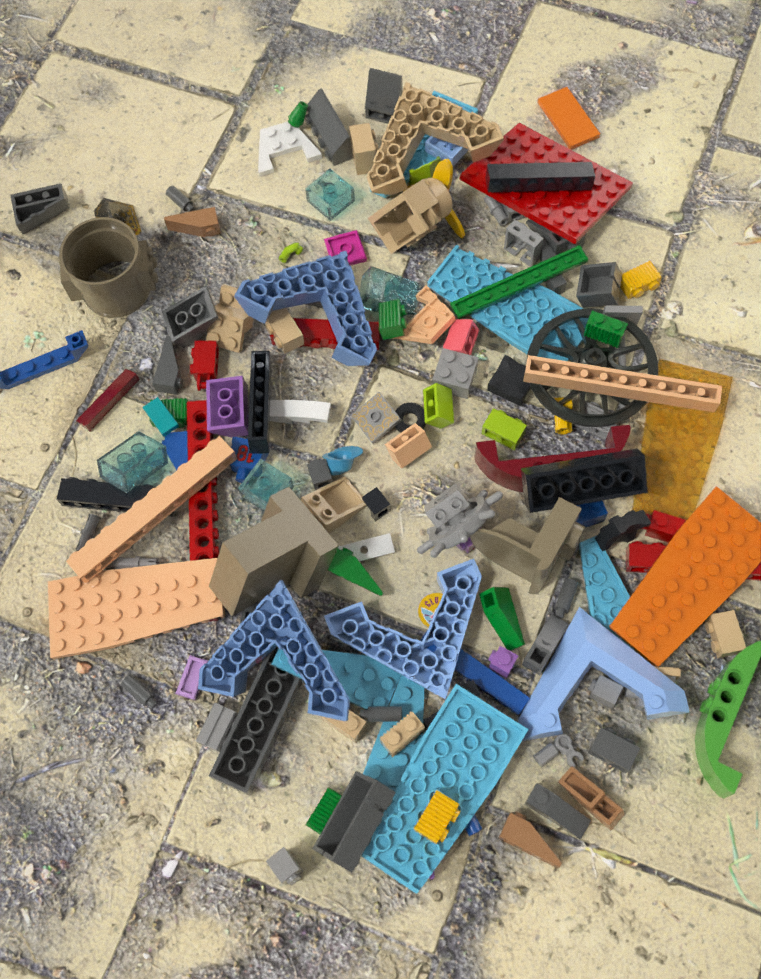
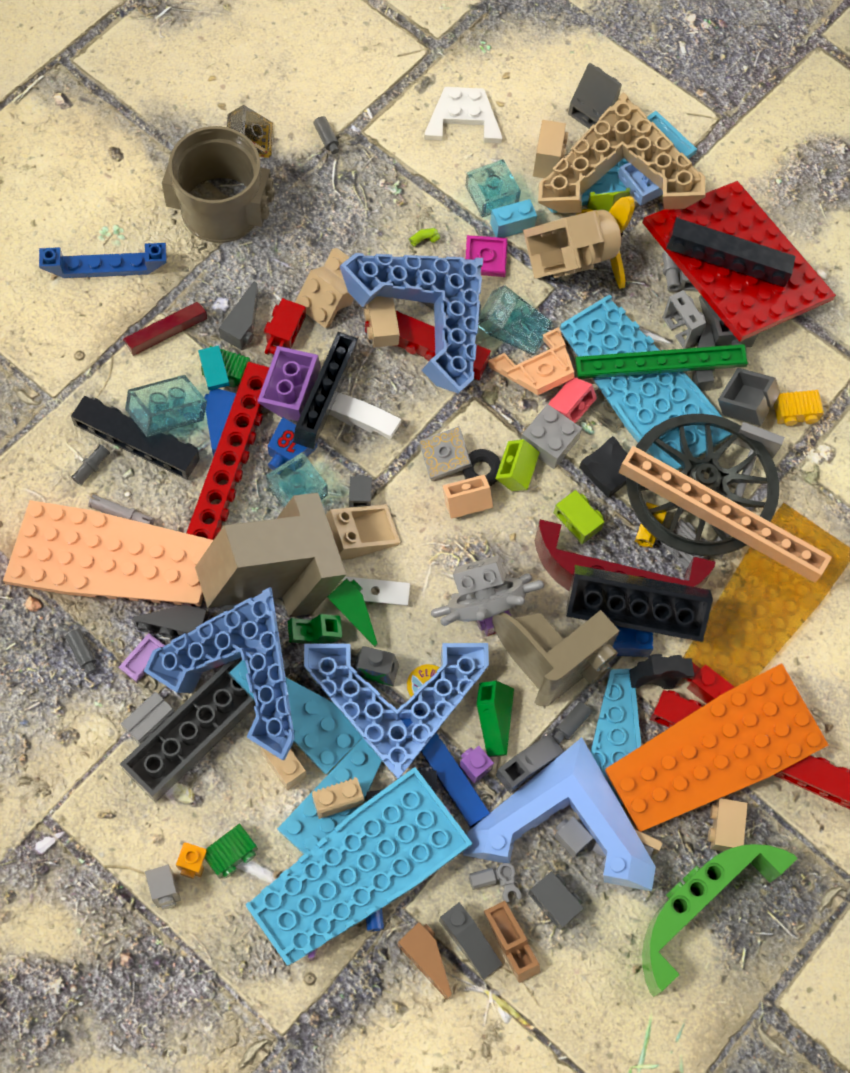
camera: 10 degrees right, 0 degrees up
dark grey wedge [10,183,70,235] -> none
light nougat brick [66,436,237,584] -> none
dark grey slope [162,286,218,348] -> none
medium nougat slope [164,207,221,237] -> none
green cone [288,101,308,128] -> none
dark grey slope [305,88,352,166] -> none
dark grey piece [312,771,396,873] -> none
dark azure piece [322,446,363,476] -> none
dark grey cylinder [360,706,402,722] -> none
black panel [362,487,391,522] -> none
green brick [379,299,407,340] -> none
yellow brick [414,790,461,845] -> none
orange tile [537,87,600,150] -> none
green brick [583,310,628,348] -> none
none -> dark grey slope [133,605,208,638]
none -> light orange bracket [176,842,207,879]
none -> green brick [287,614,342,644]
none -> dark grey torso [354,646,399,687]
none -> medium azure brick [490,199,537,238]

